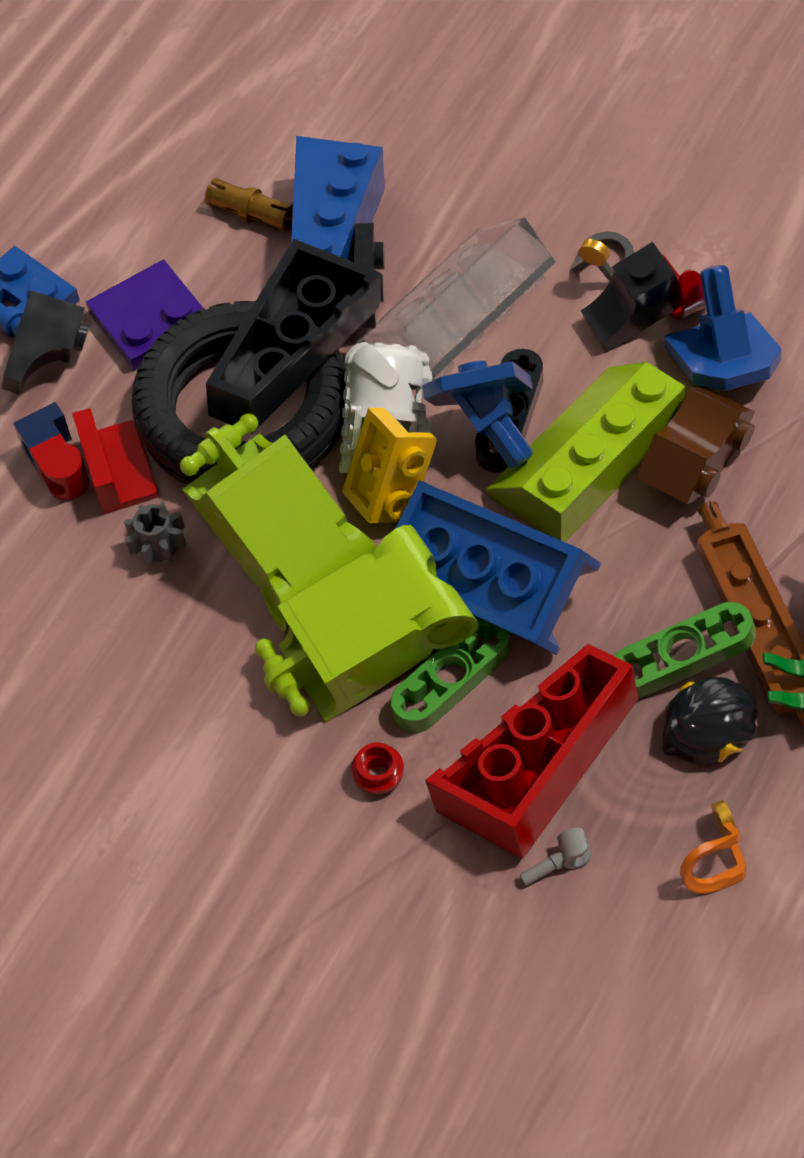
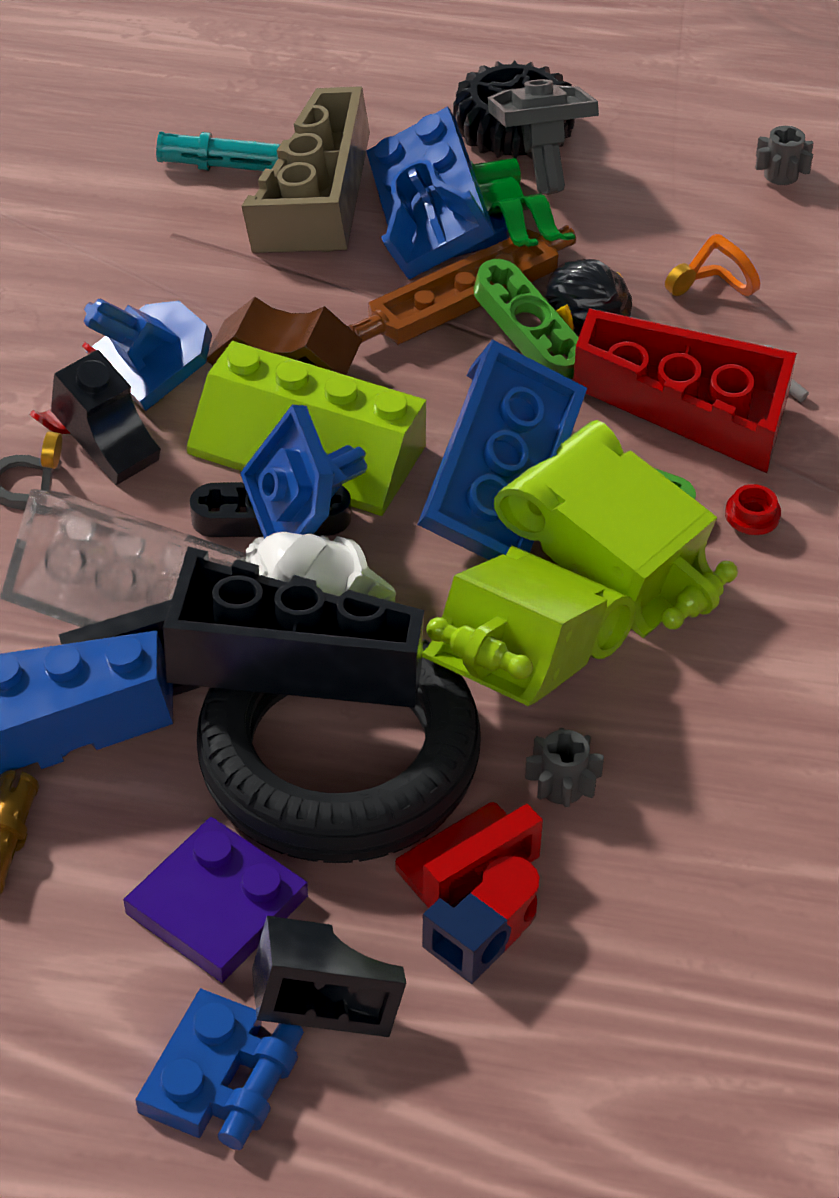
camera: 115 degrees left, 10 degrees down
yellow bracket [342,408,437,523] -> none

